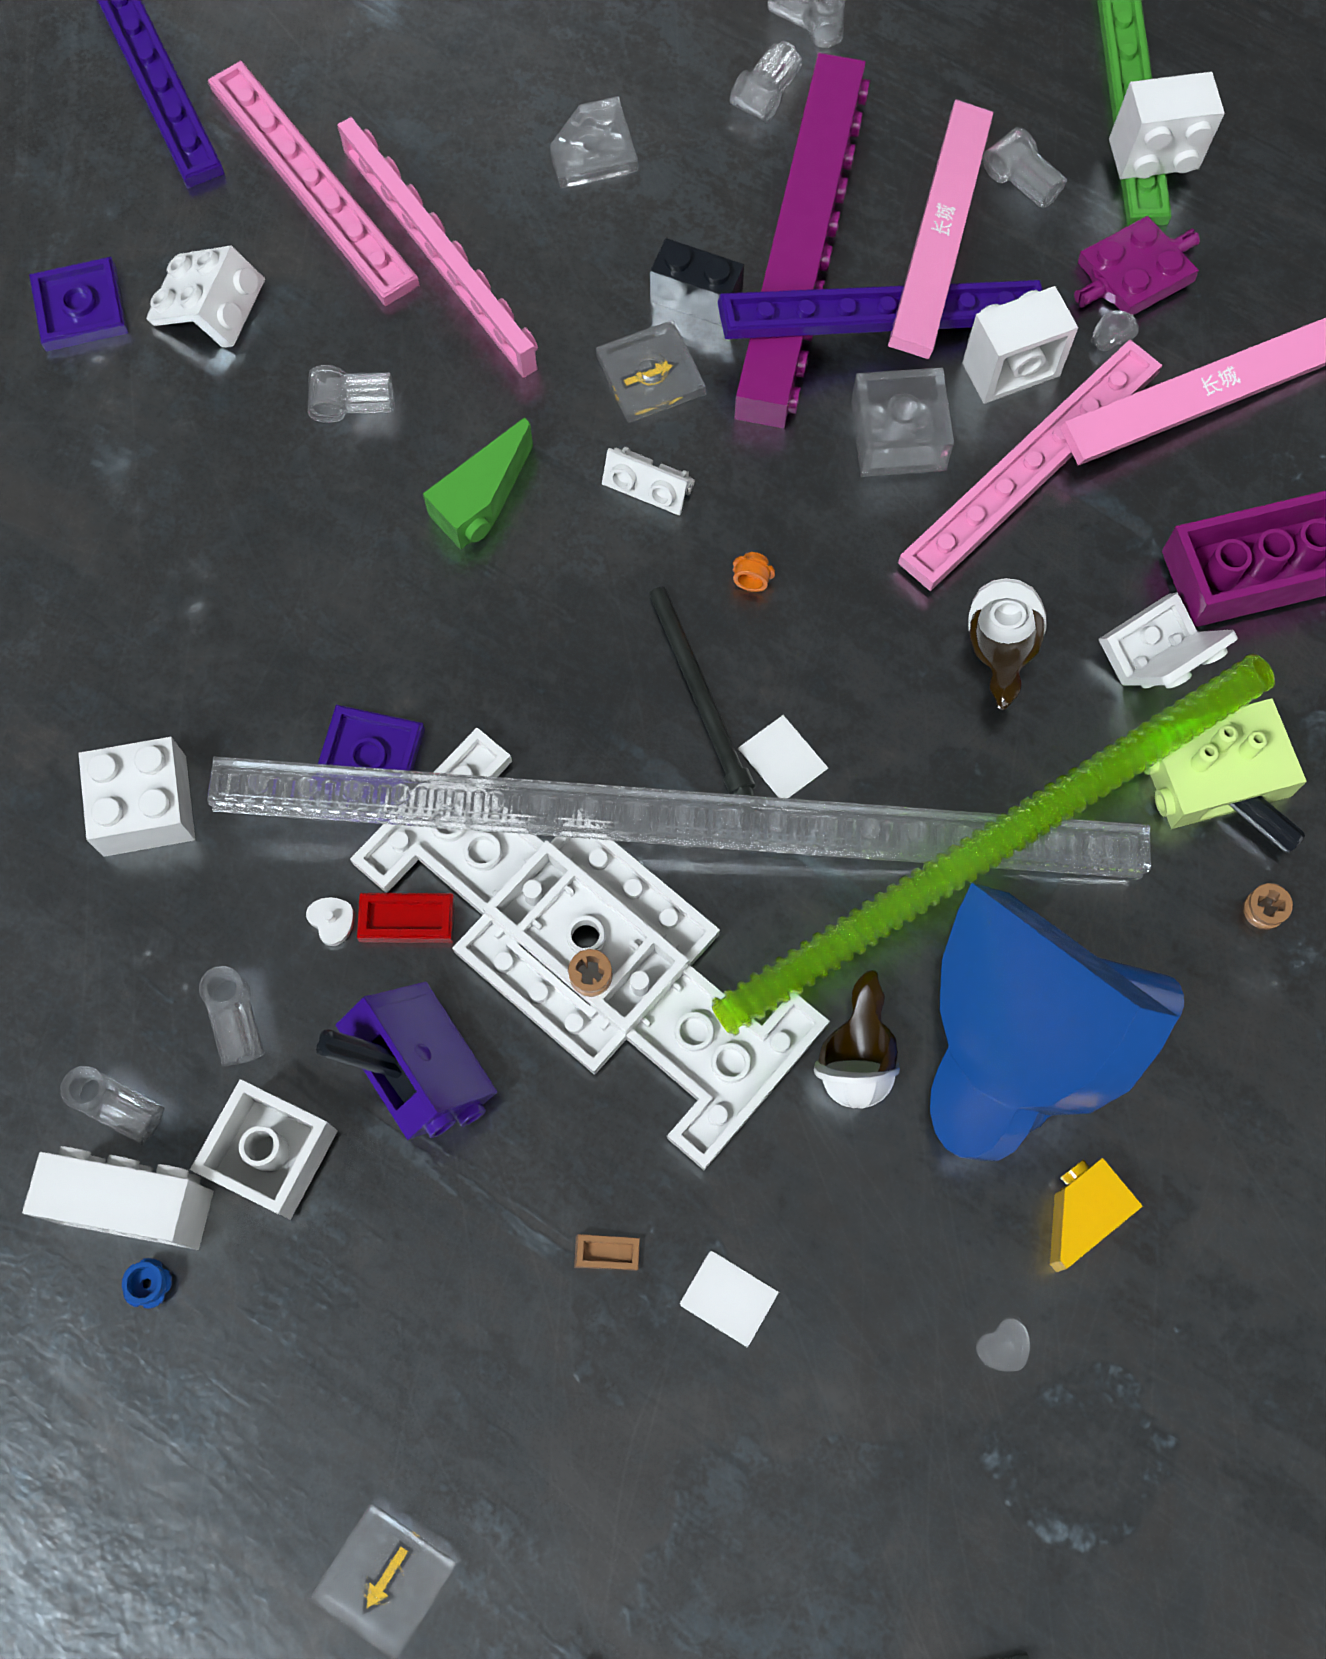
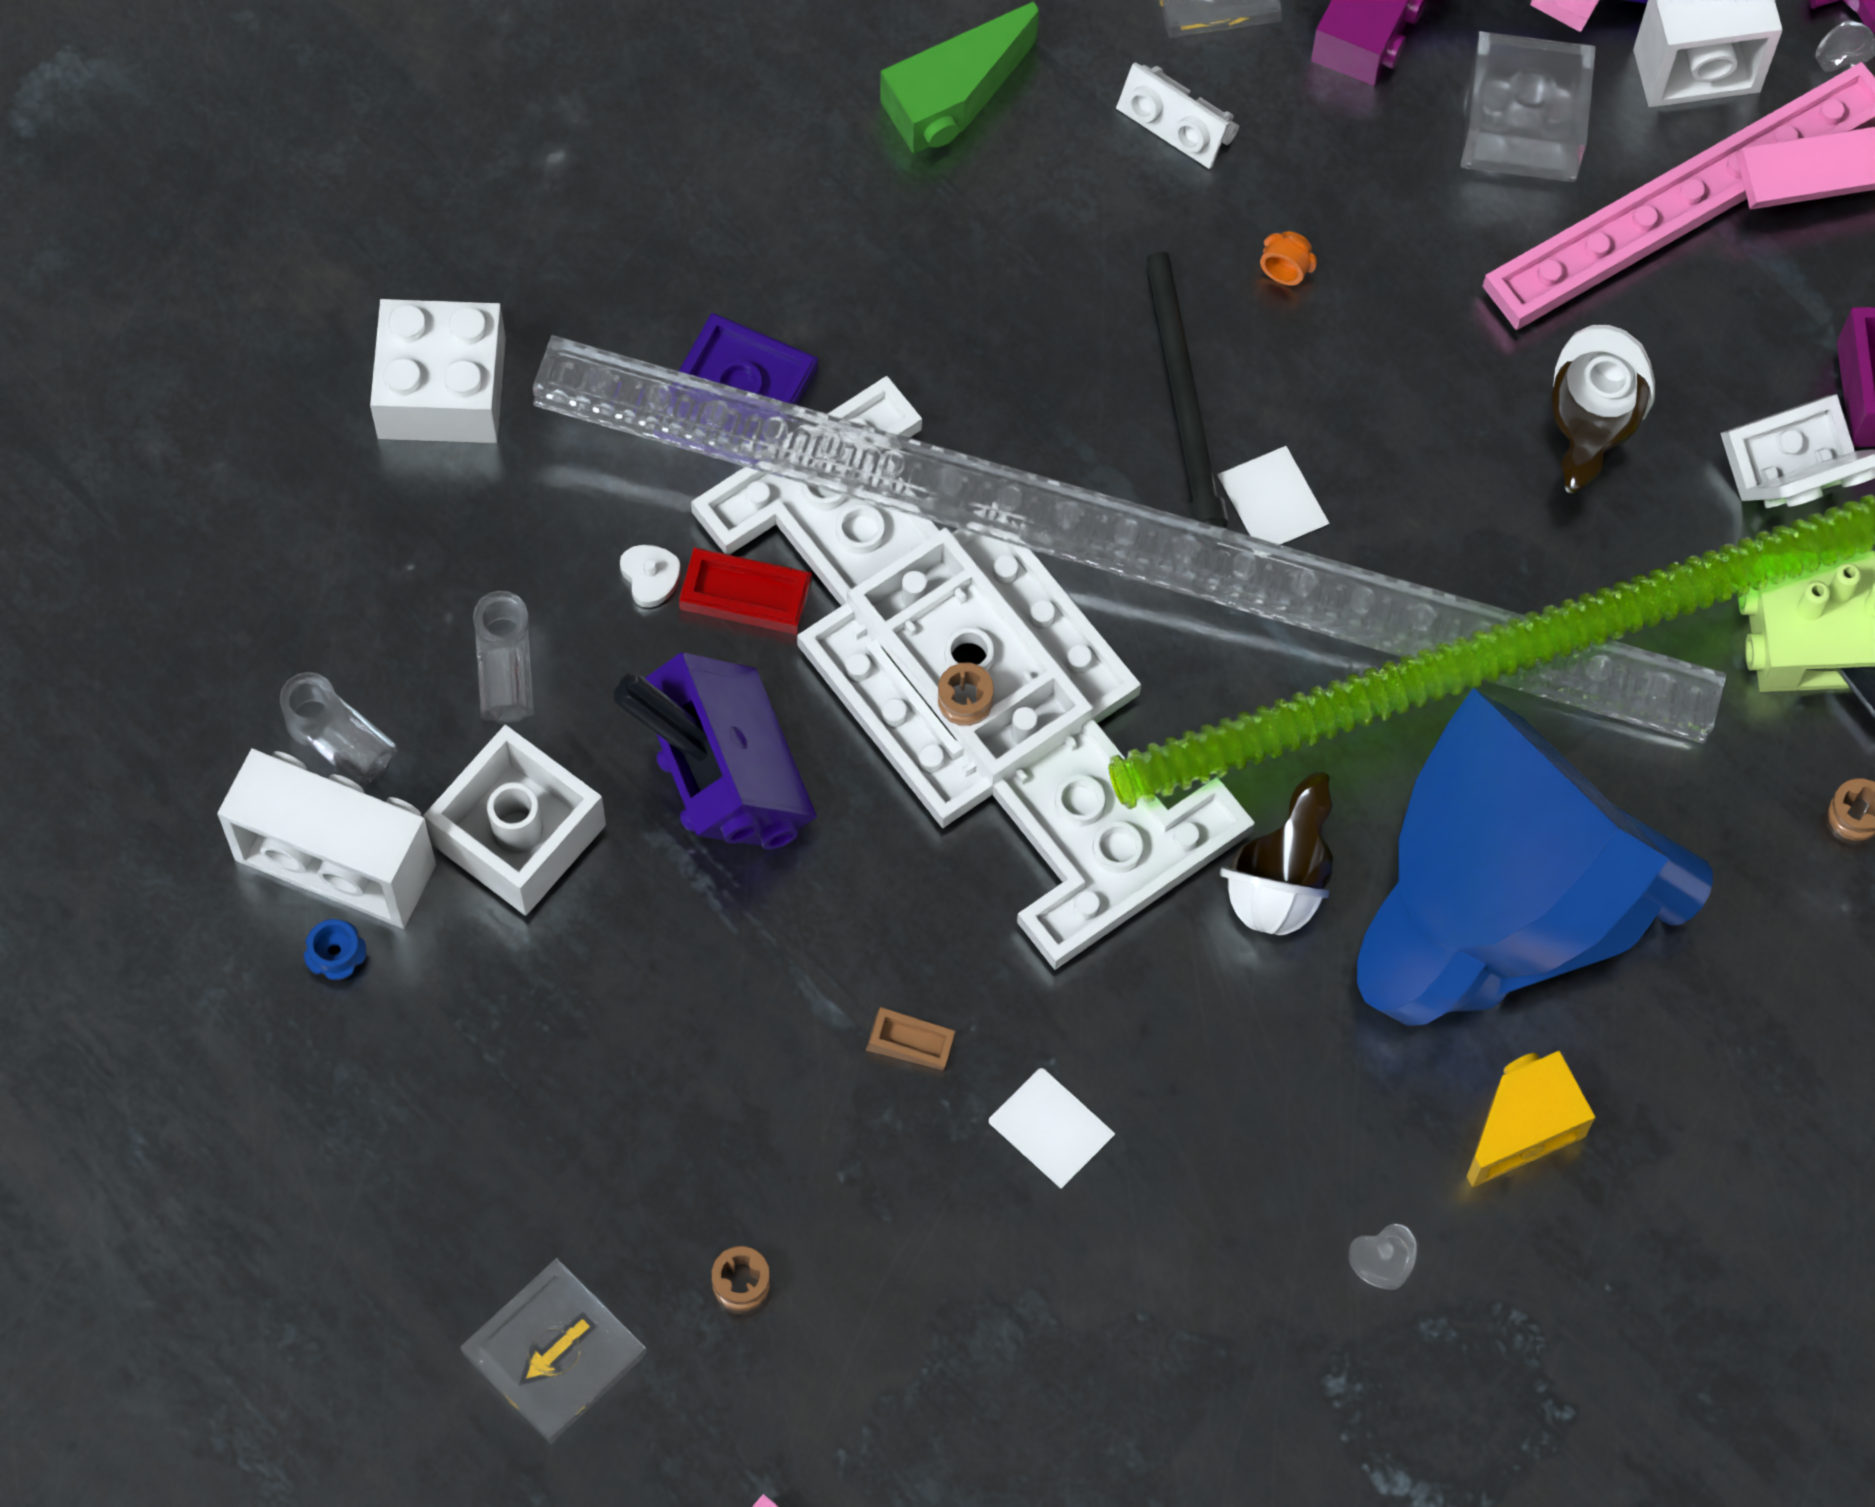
camera: 10 degrees right, 5 degrees down
none -> medium nougat bush [711,1246,770,1311]

